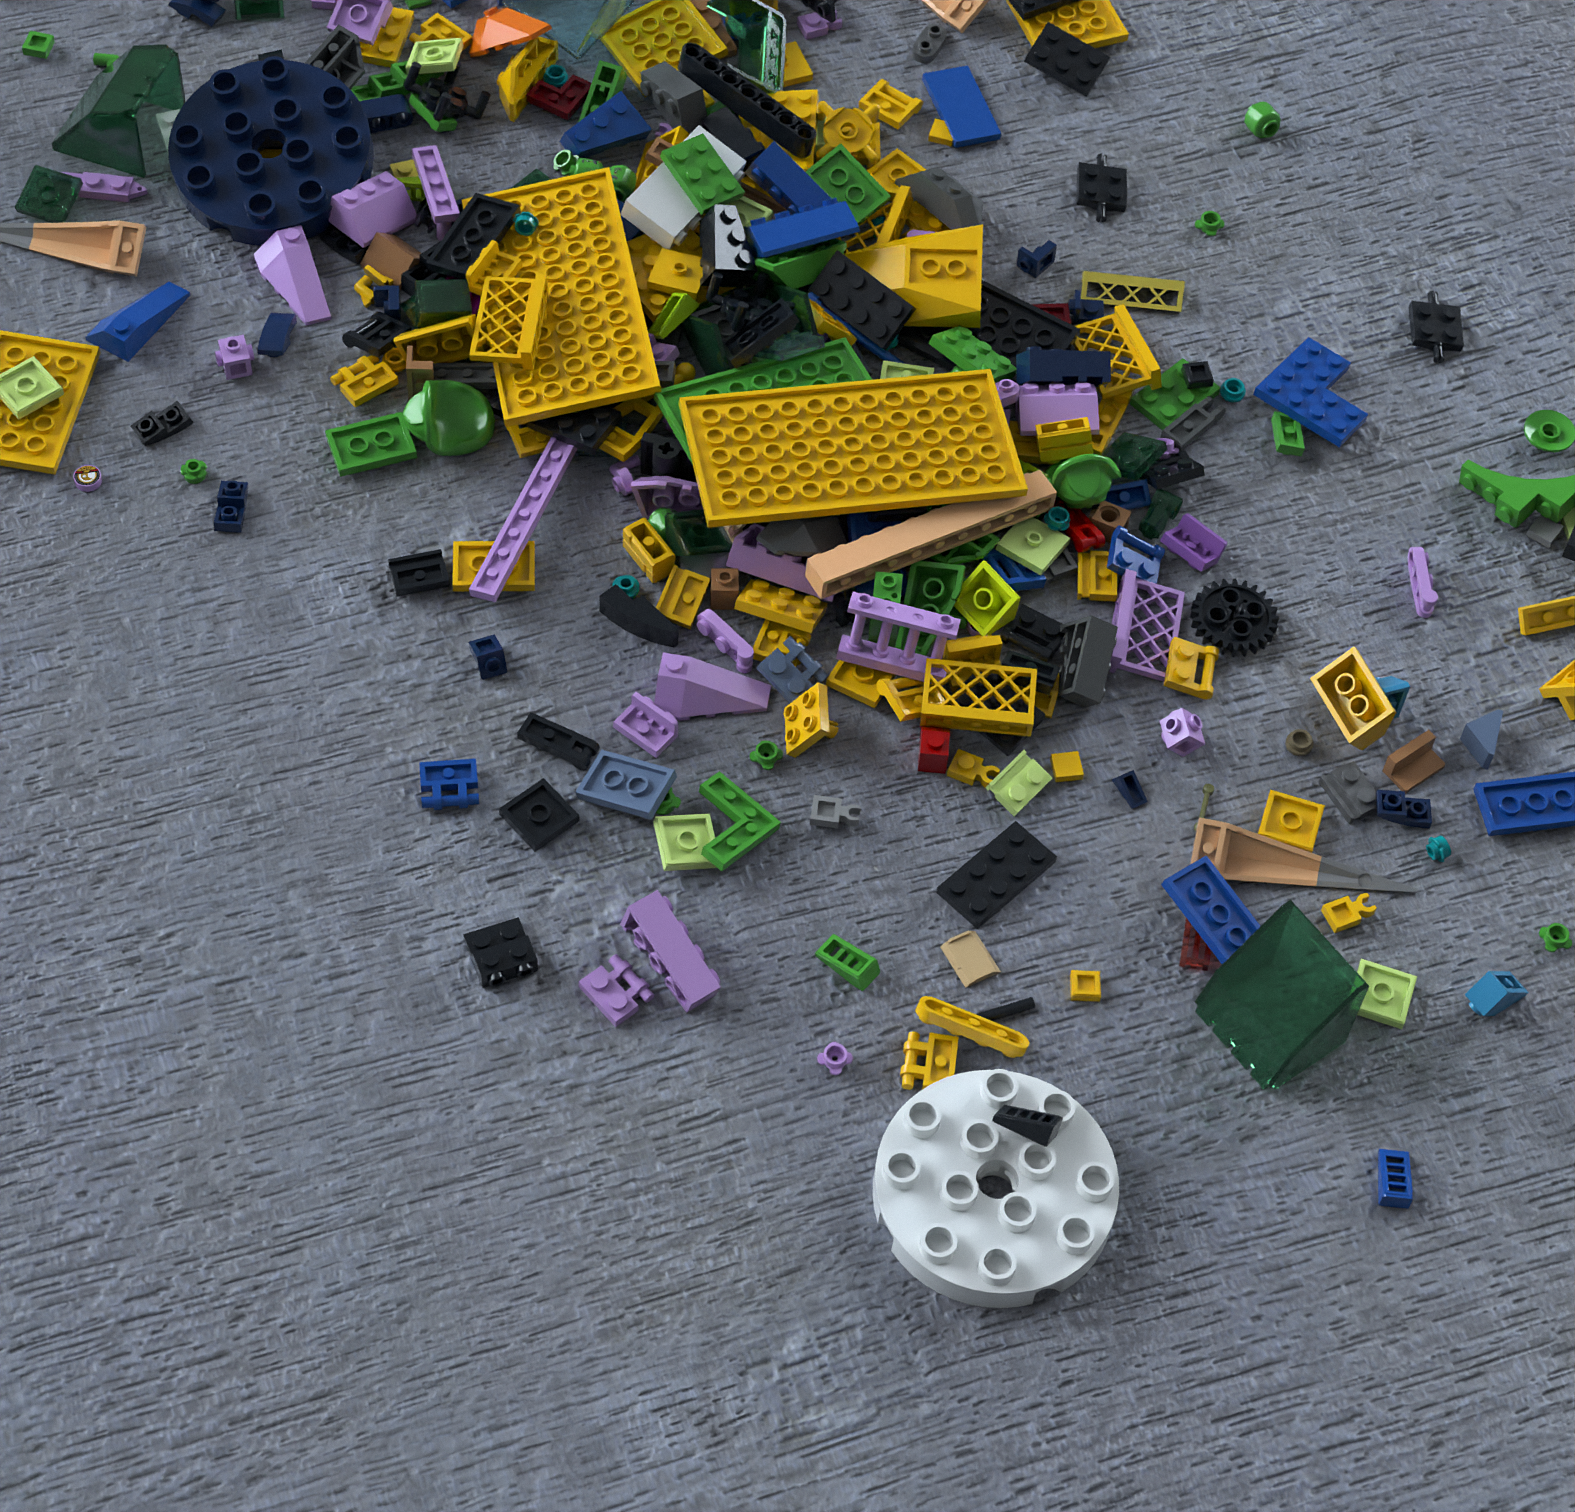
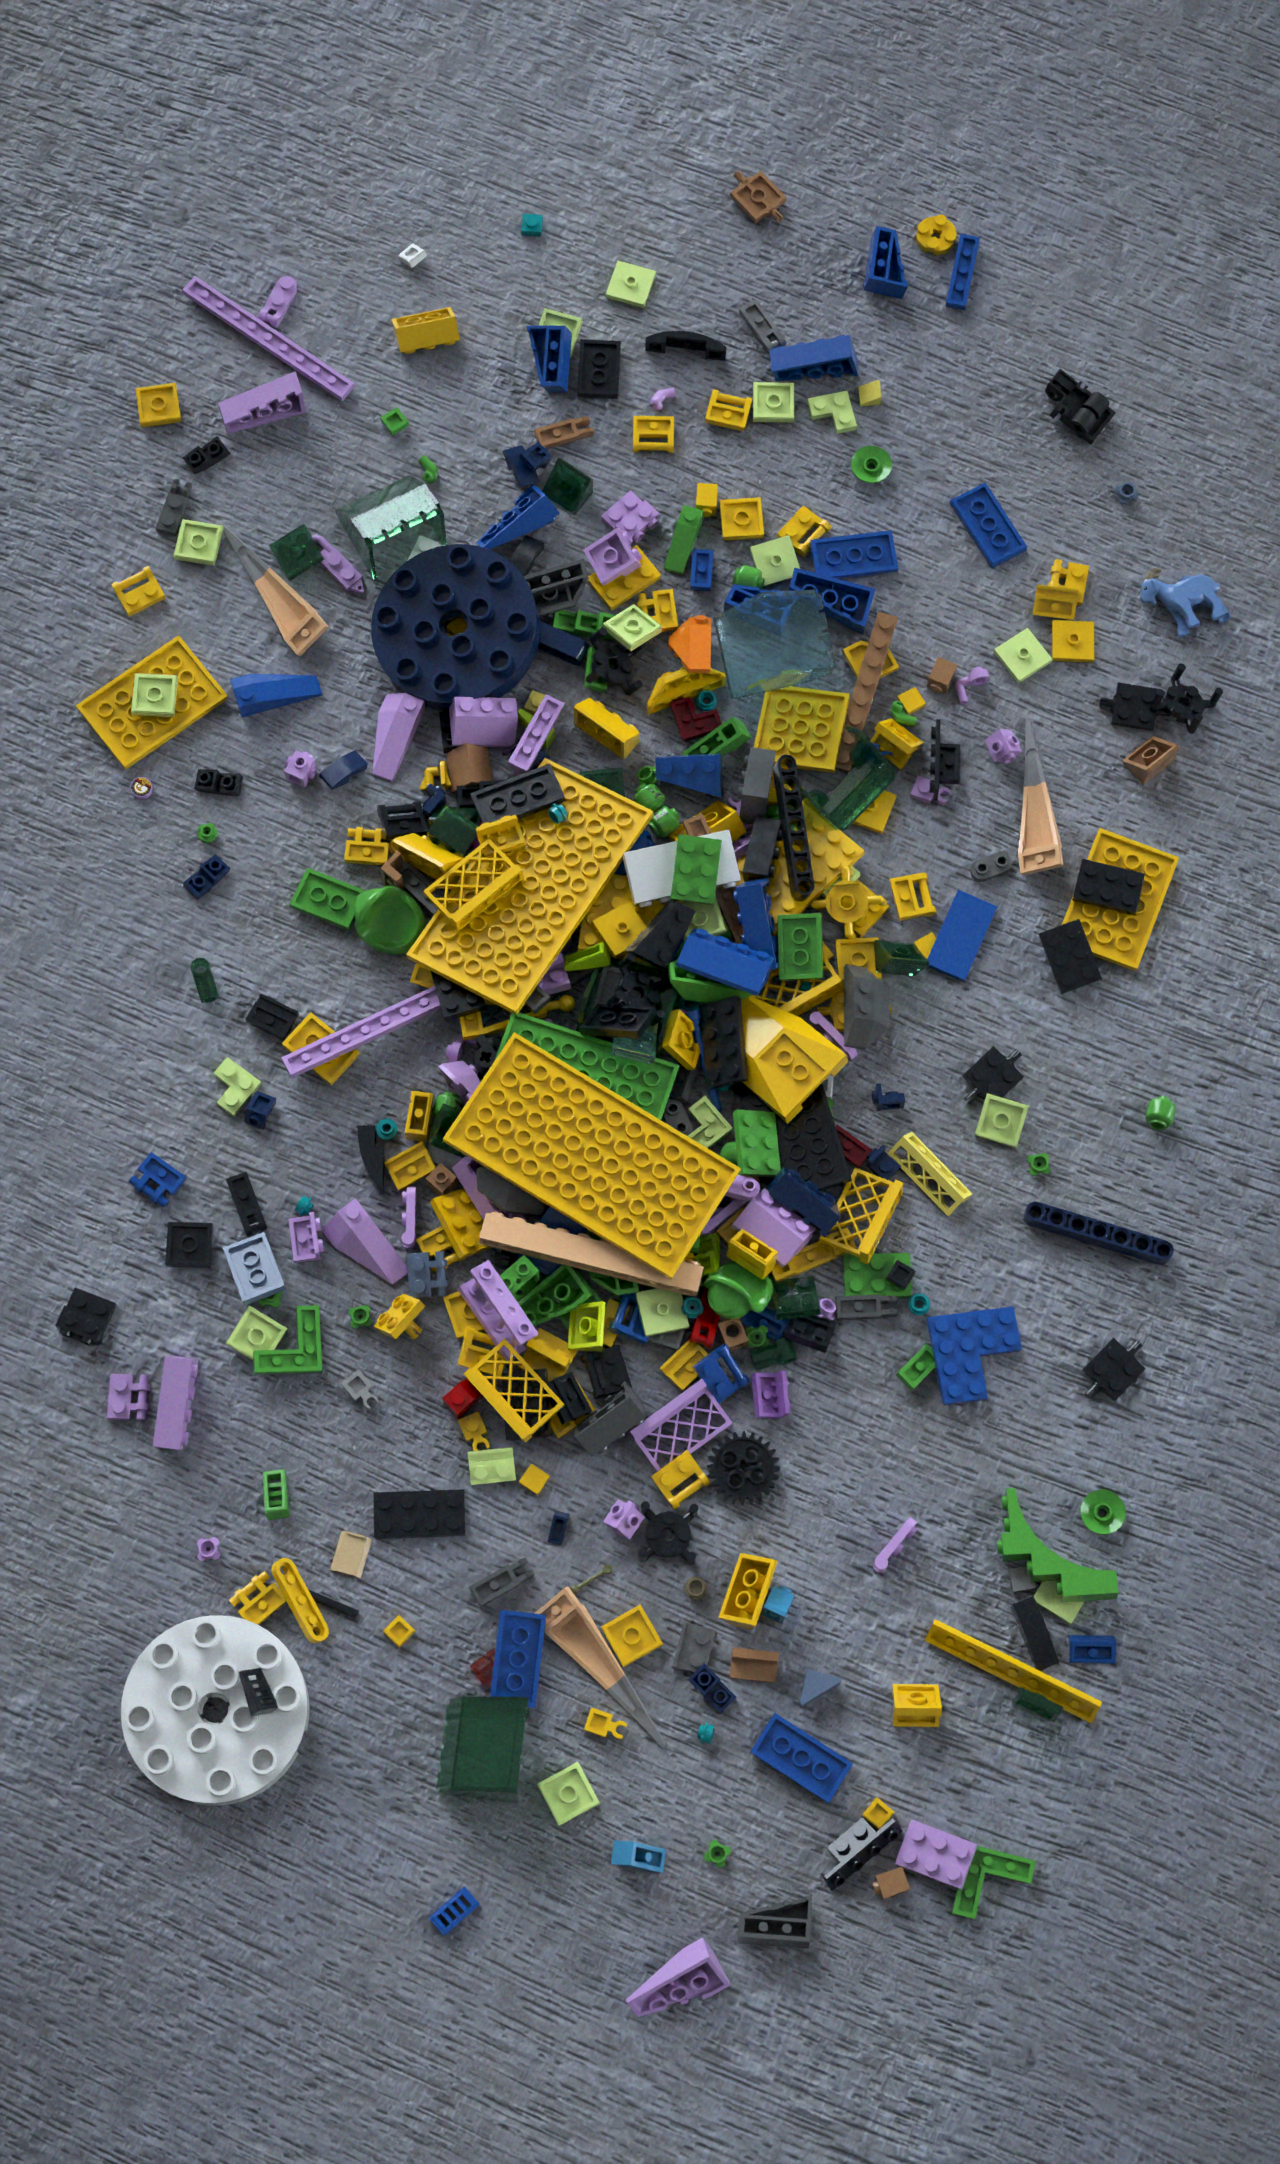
camera: 45 degrees right, 15 degrees up
none -> clear green piece [190,957,219,1003]
none -> yellowish green plate [214,1057,262,1117]
none -> teal plate [295,1195,314,1216]
none -> dark grey hinge [469,1558,535,1608]
none -> blue wedge [477,484,560,549]
none -> yellow slope [574,697,640,760]
none -> black plate [638,1501,698,1565]
none -> bright green plate [746,1325,769,1348]
none -> clear green slope [874,940,929,976]
none -> yellowish green plate [975,1093,1029,1148]
none -> dark blue beam [1023,1201,1174,1265]

